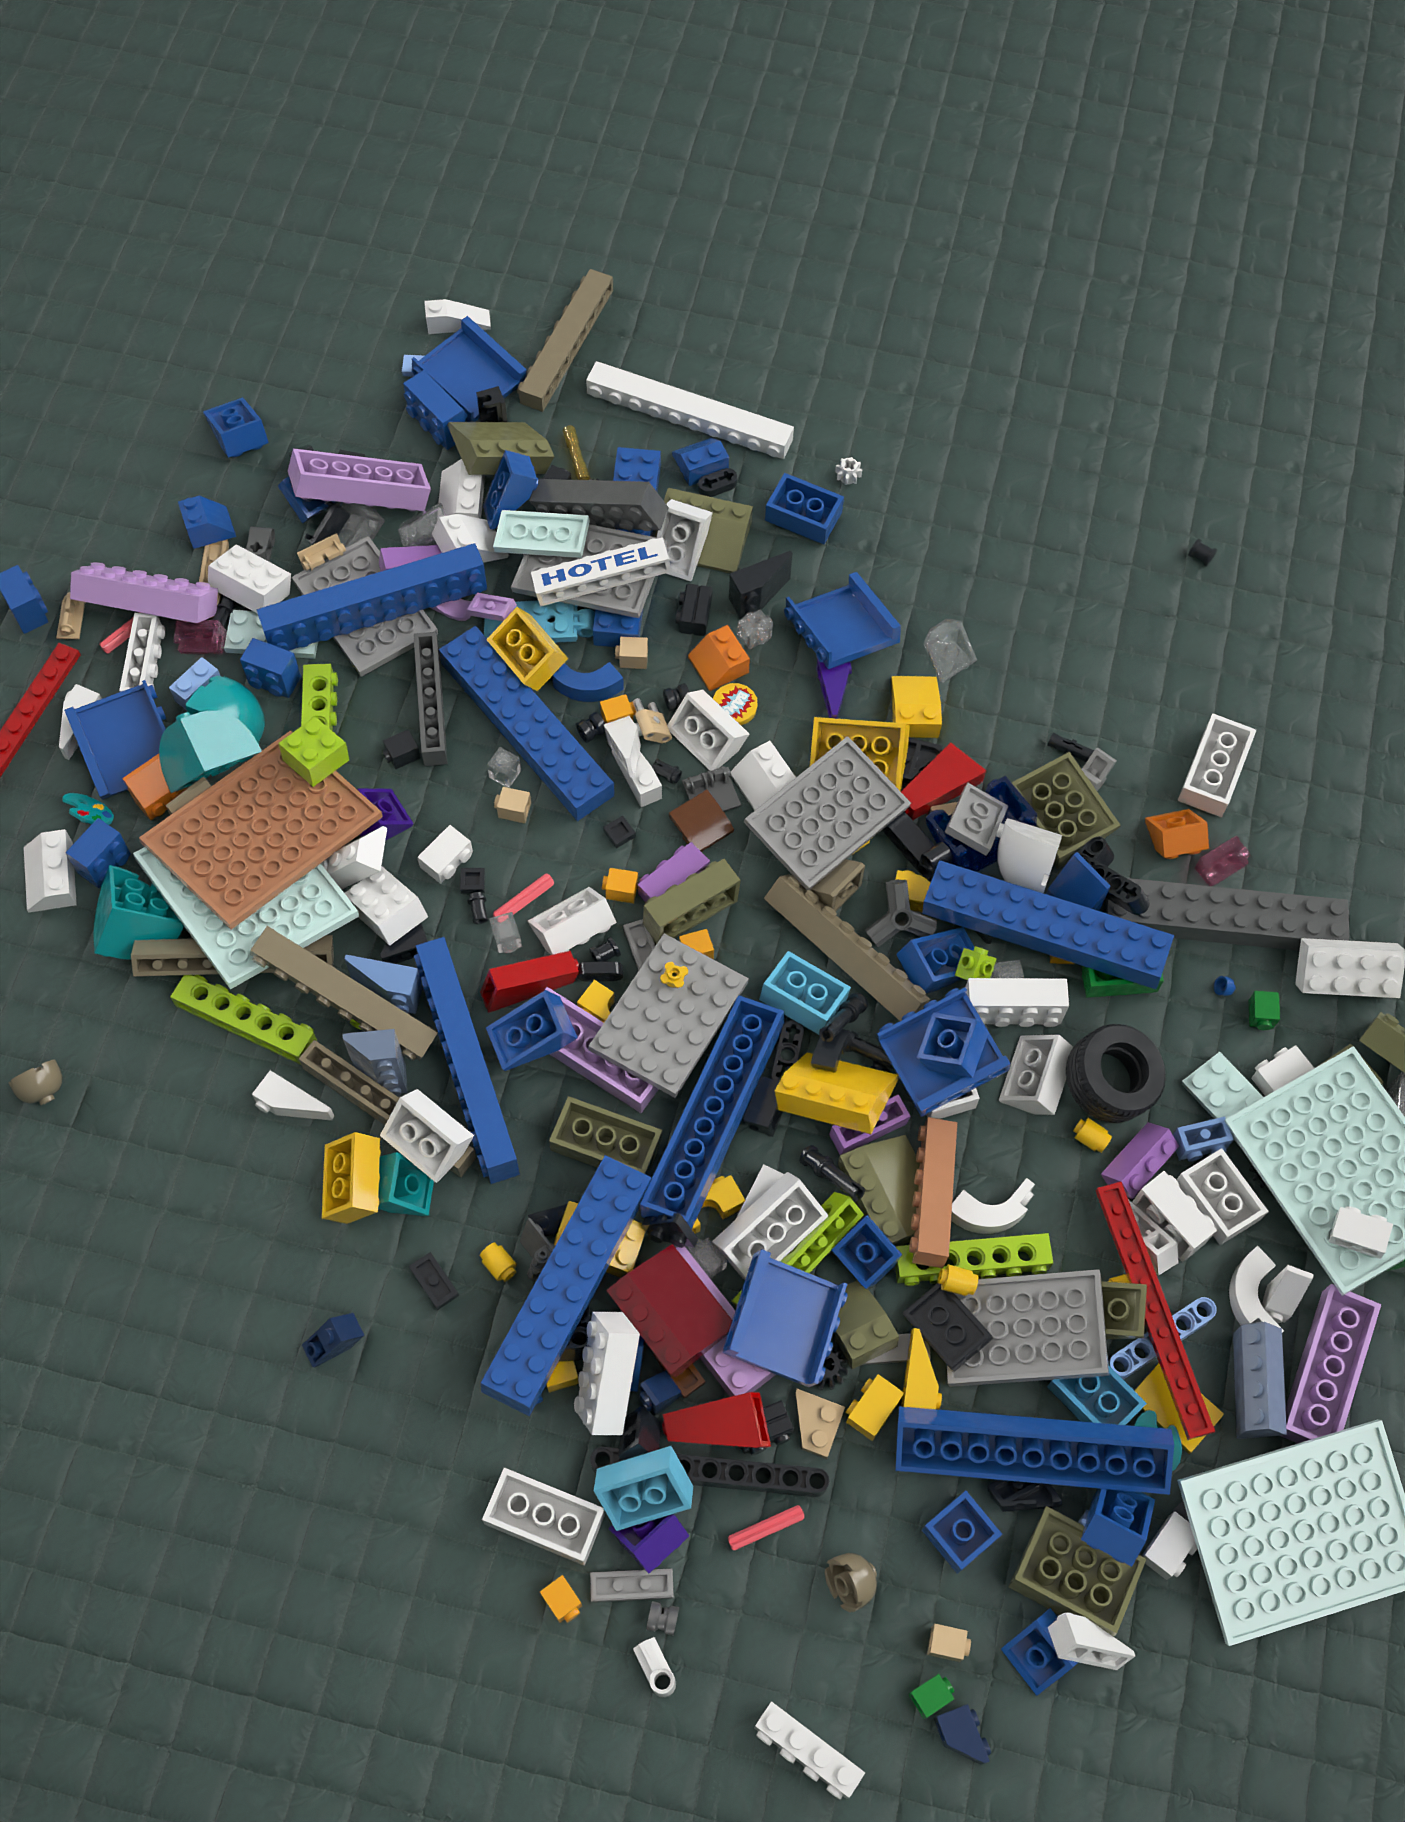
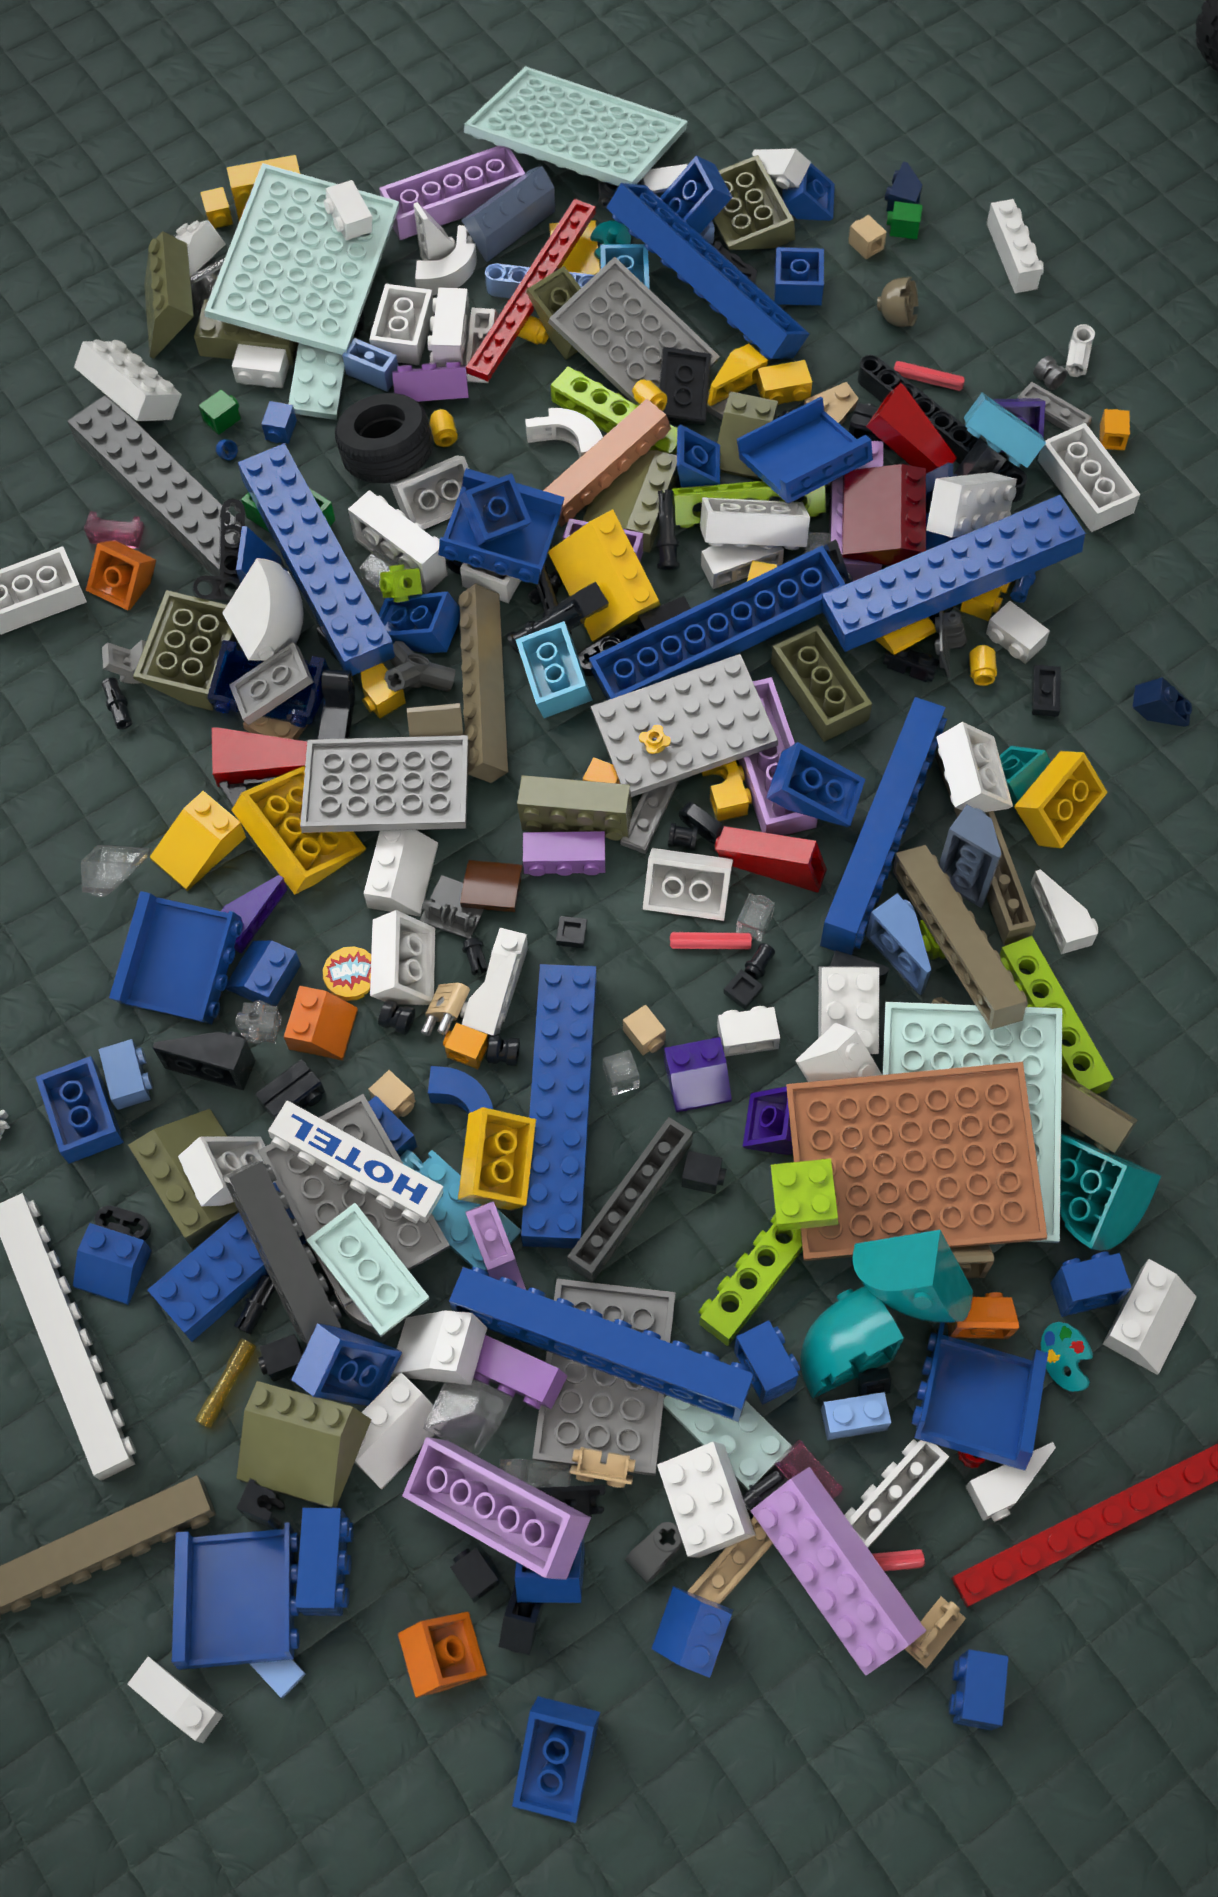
camera: 135 degrees left, 0 degrees up
light orange brick [602,868,638,903] -> none
none -> medium blue brick [99,1039,153,1110]
none -> blue slope [225,940,301,1011]
none -> blue brick [261,401,297,444]
none -> orange slope [398,1611,487,1698]
none -> dark purple slope [664,1037,732,1113]
none -> white brick [986,601,1050,664]

